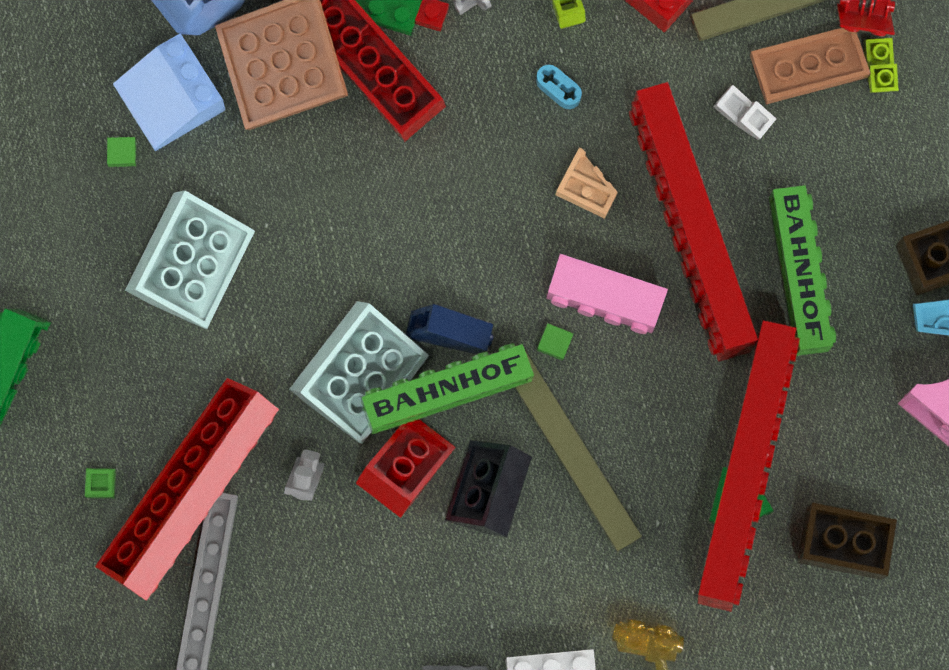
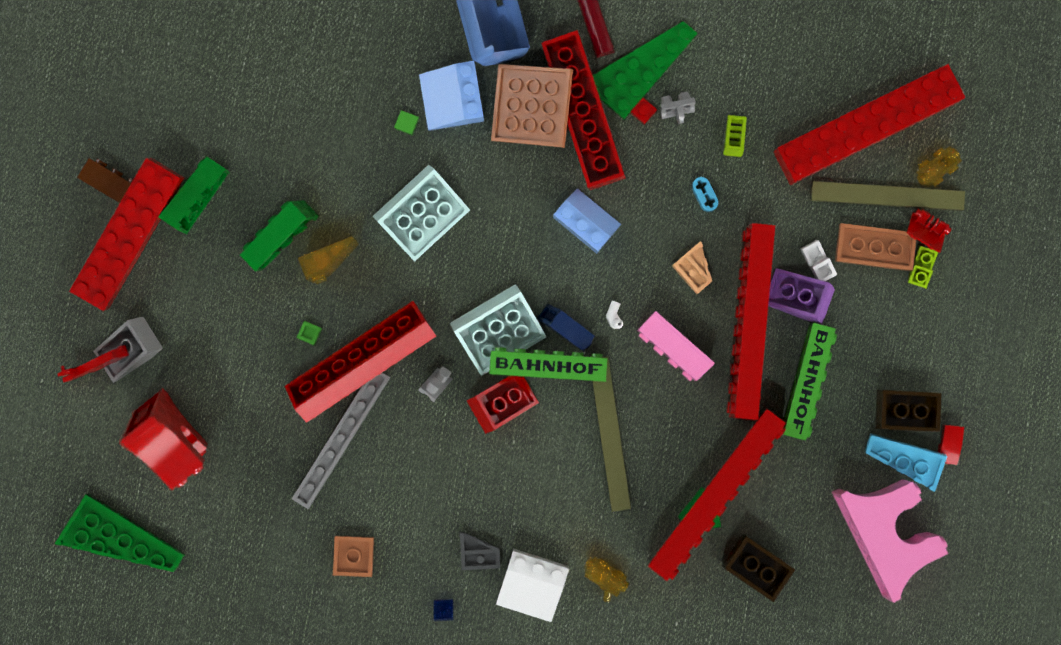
camera: 30 degrees right, 10 degrees up
black slope [445,440,532,537] -> none
bright green tile [537,324,574,361] -> none
none -> clear yellow slope [298,236,359,284]
none -> light blue slope [553,188,621,254]
none -> white arm [606,301,623,329]
none -> medium lavender slope [768,268,835,325]

